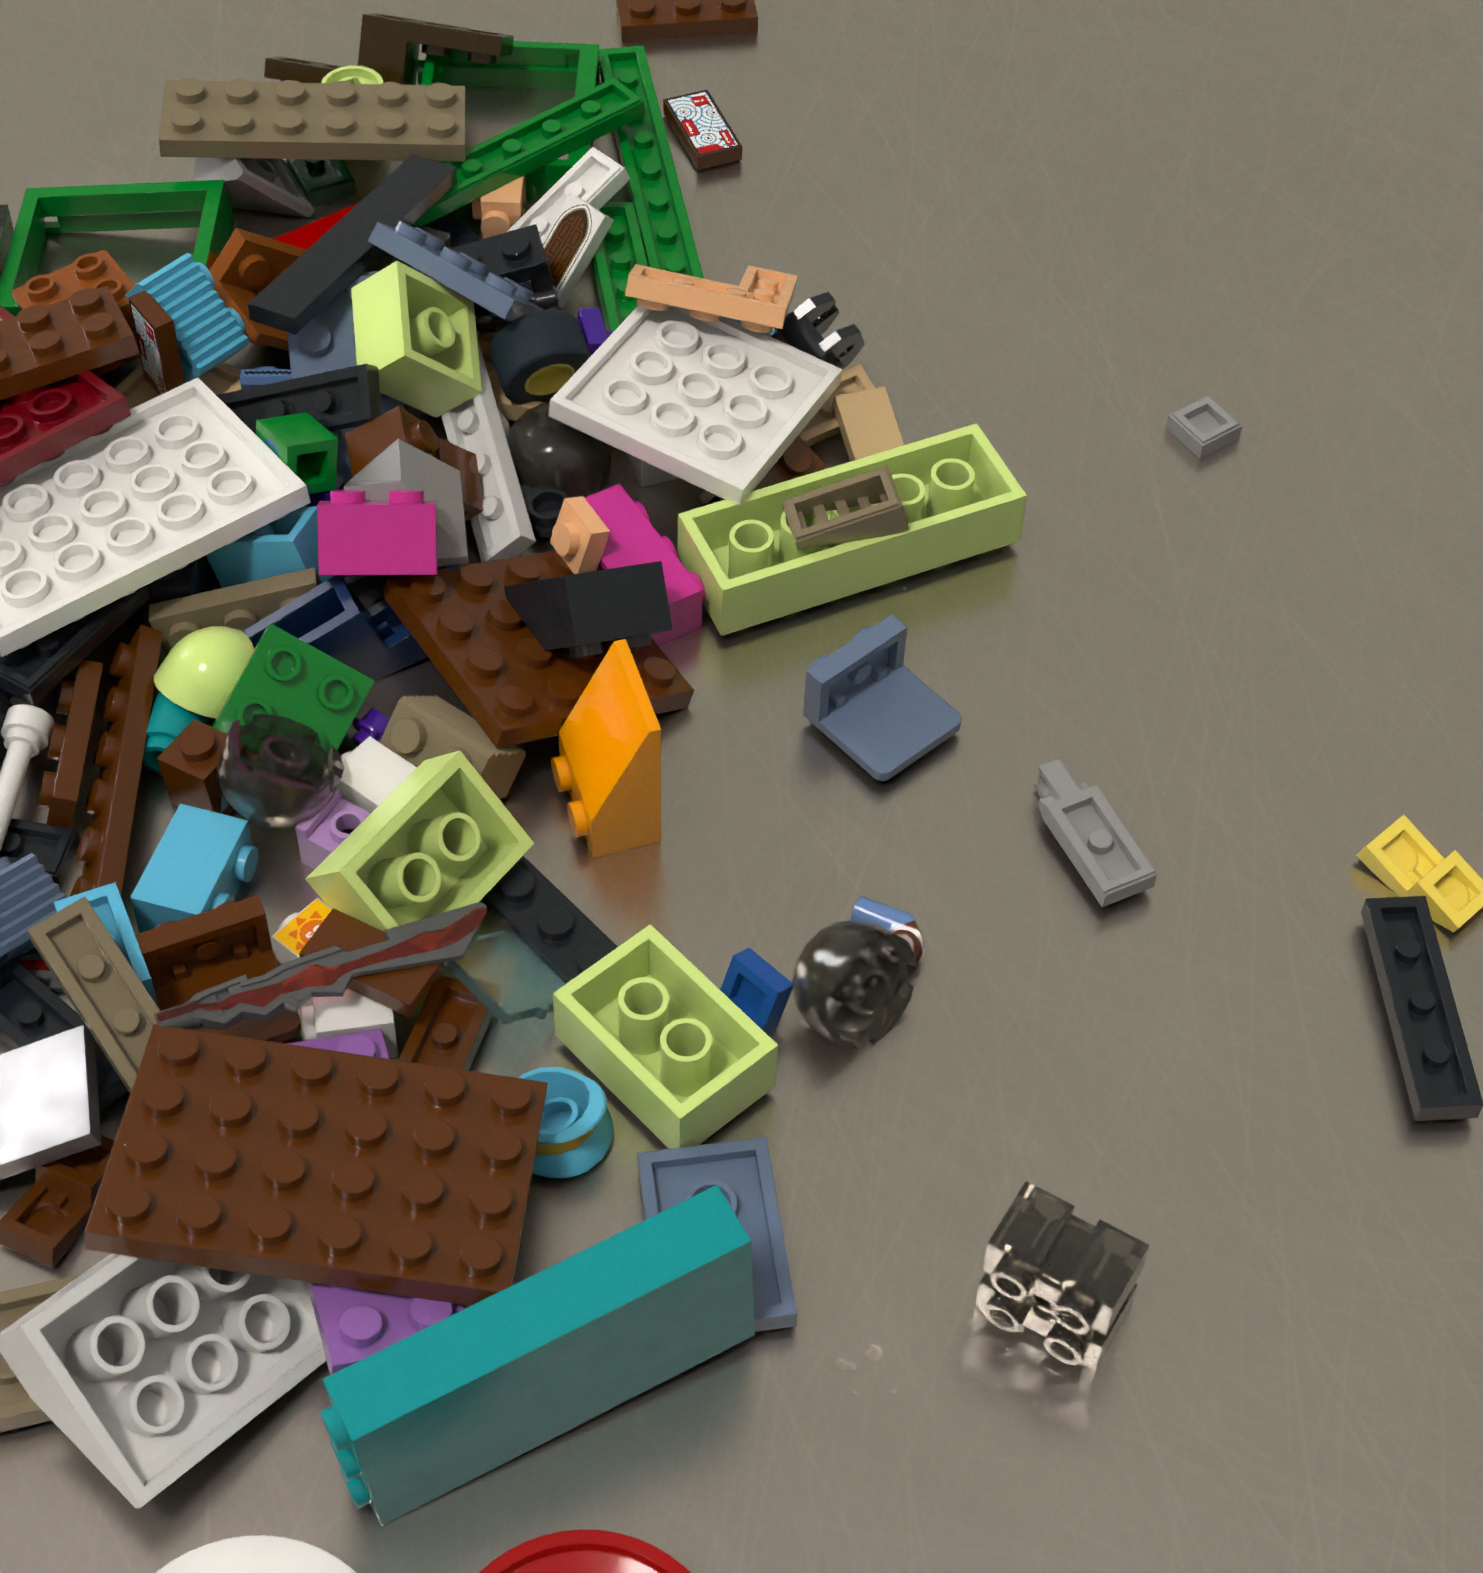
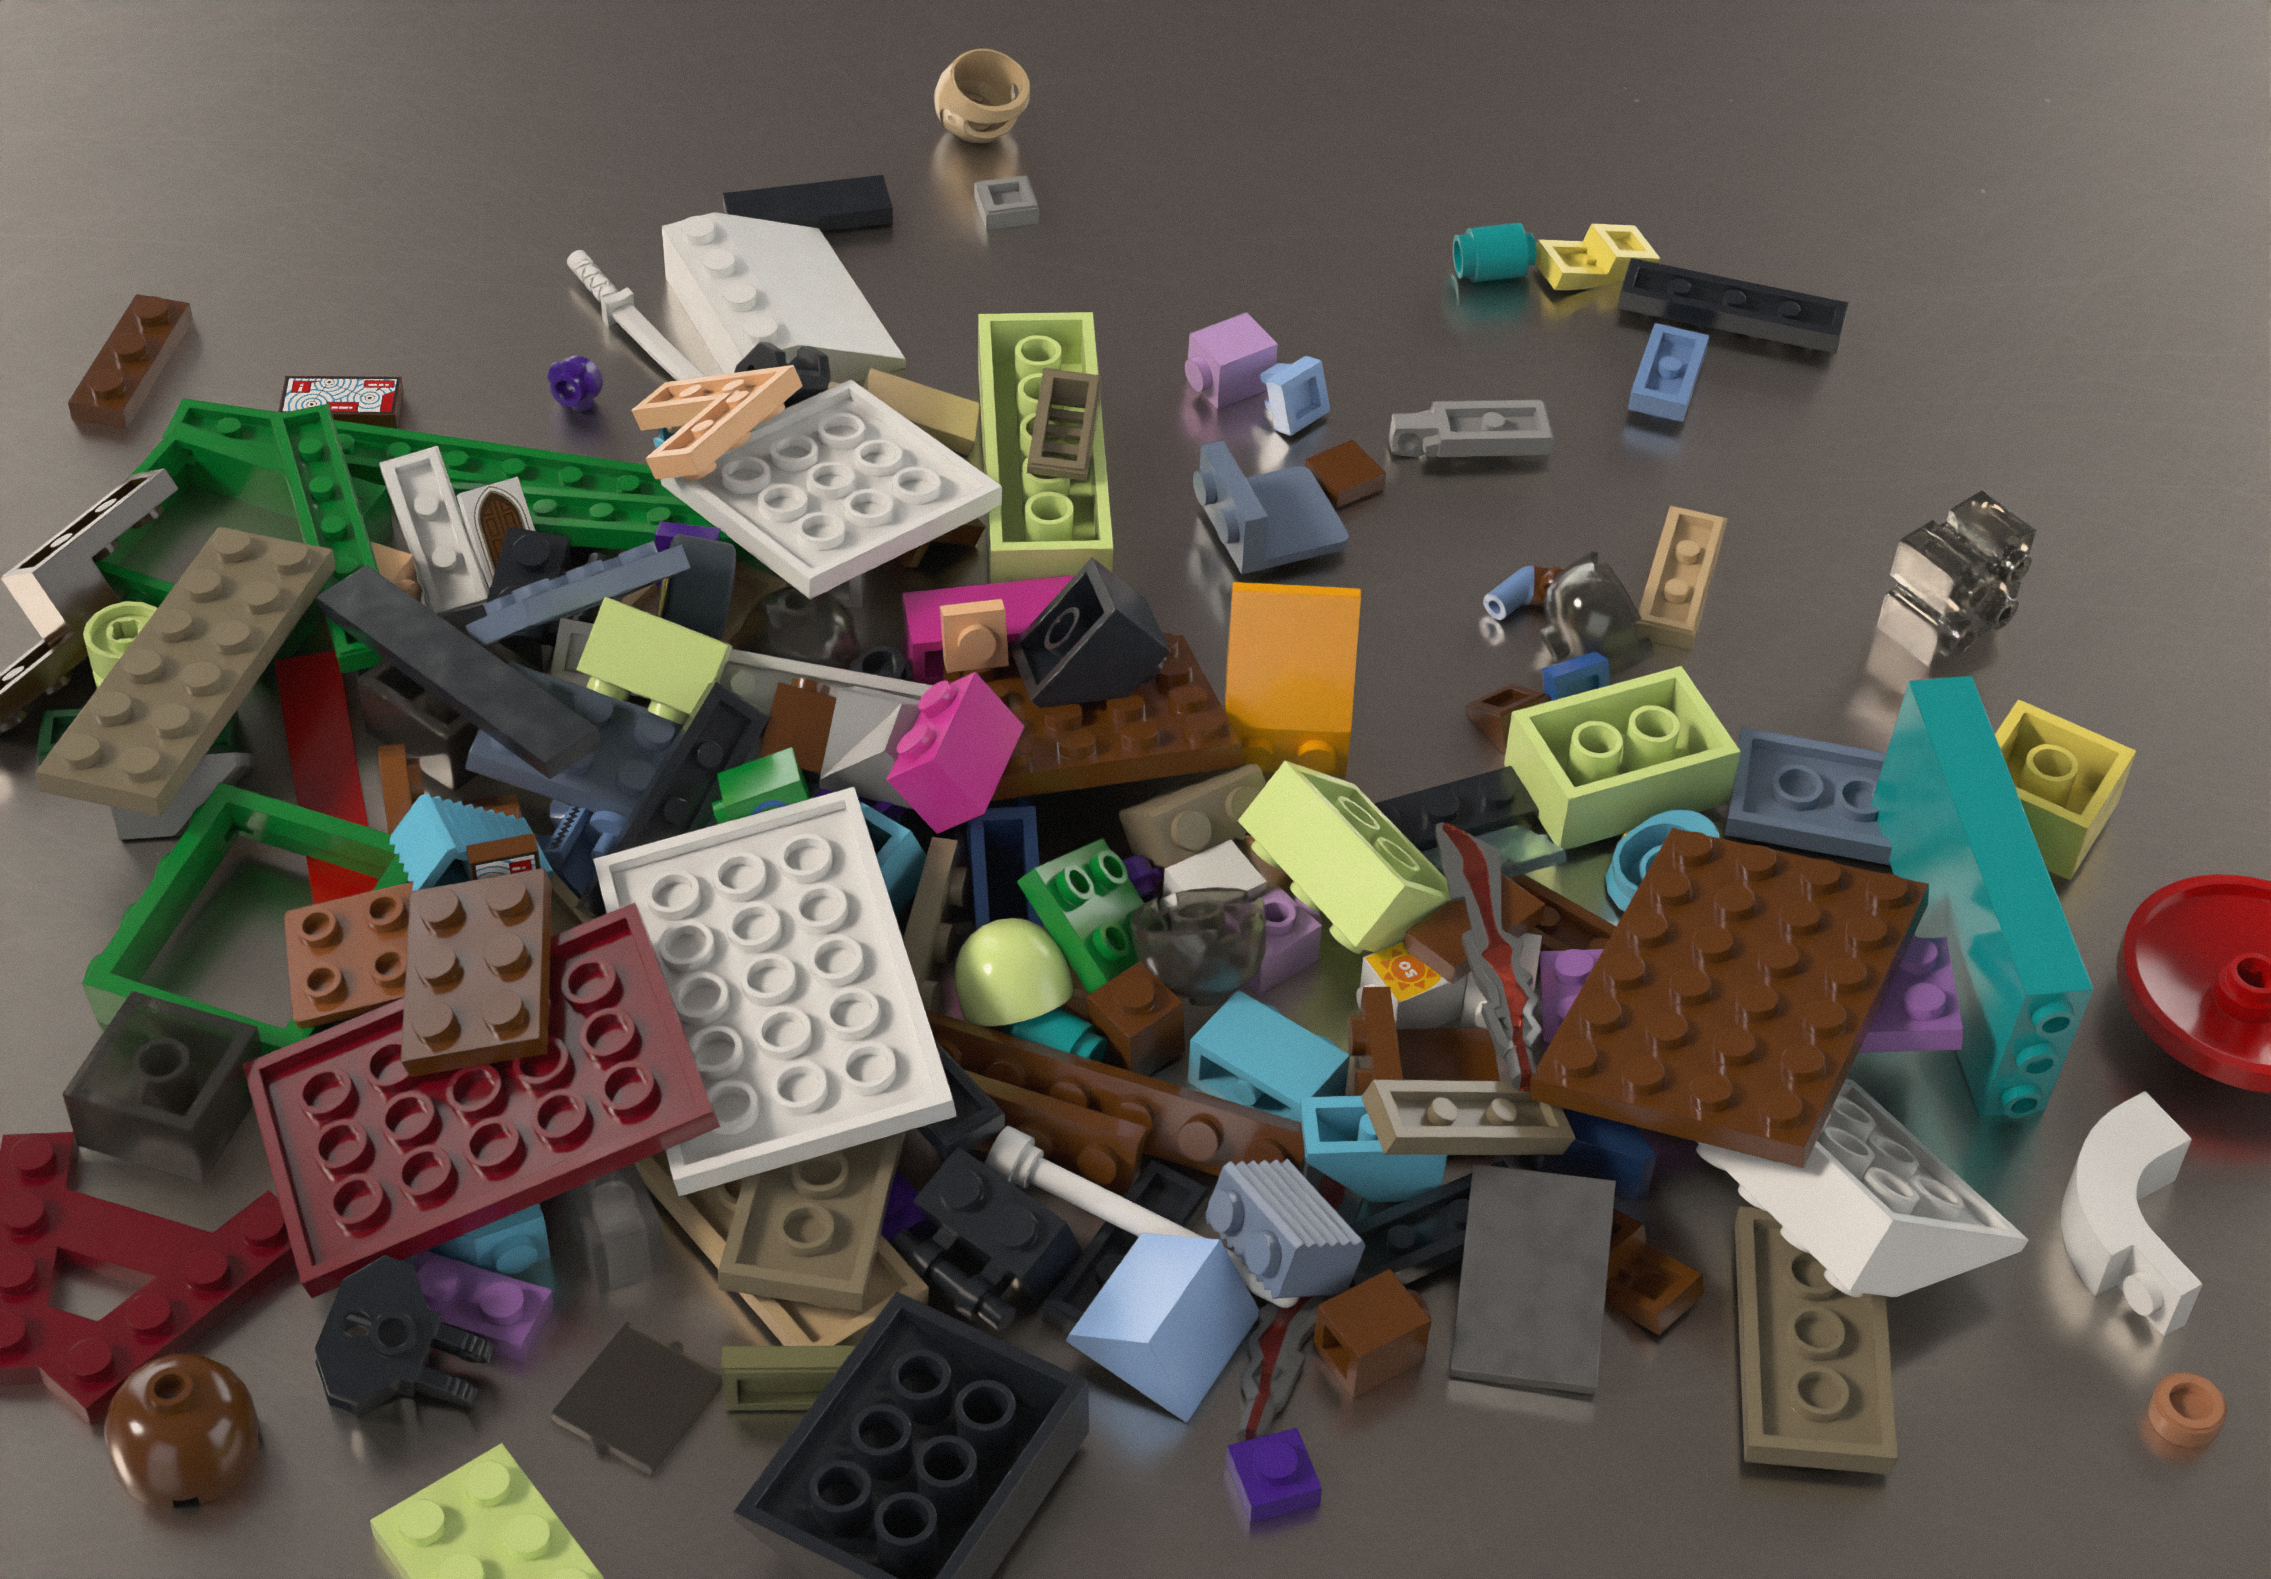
camera: 70 degrees left, 5 degrees down
none -> dark purple plate [547,356,603,412]
none -> white sword [567,250,706,381]
none -> white slope [662,212,906,383]
none -> black tile [723,175,893,232]
none -> tan helmet [934,48,1030,143]
none -> lavender brick [1185,312,1278,410]
none -> light blue tile [1260,356,1331,436]
none -> reddish brown tile [1305,440,1386,508]
none -> teal brick [1453,222,1537,283]
none -> reddish brown slope [1465,684,1551,754]
none -> medium blue plate [1628,323,1710,422]
none -> tan tile [1632,506,1728,651]
none -> light yellow brick [1995,699,2136,880]

